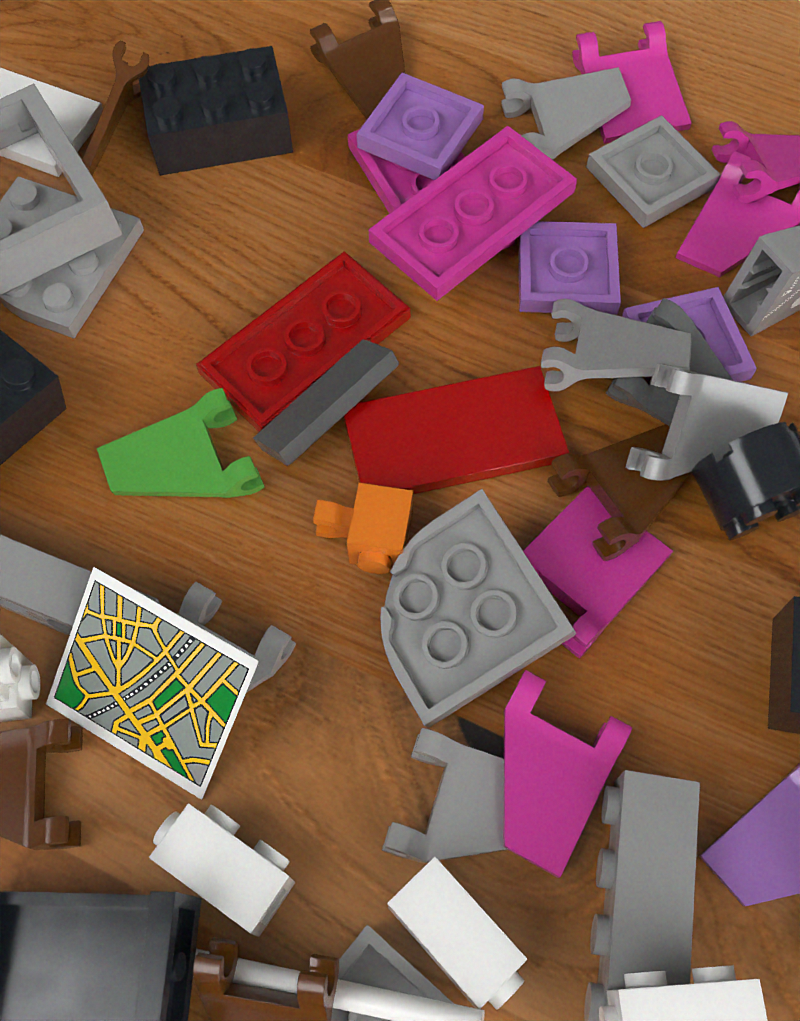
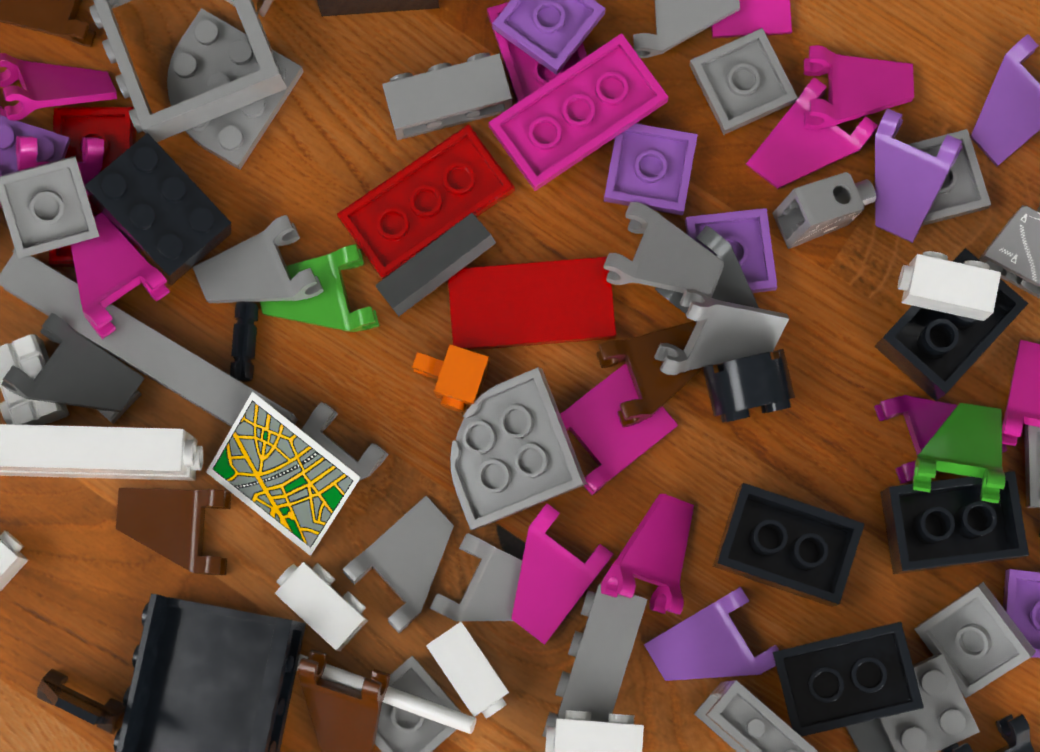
camera: 10 degrees right, 15 degrees up
none -> light grey flag [193,215,324,303]
none -> black axle [230,301,259,382]
none -> light grey flag [343,496,454,634]
none -> light grey brick [382,53,512,141]
none -> dark pink flag [601,494,694,615]

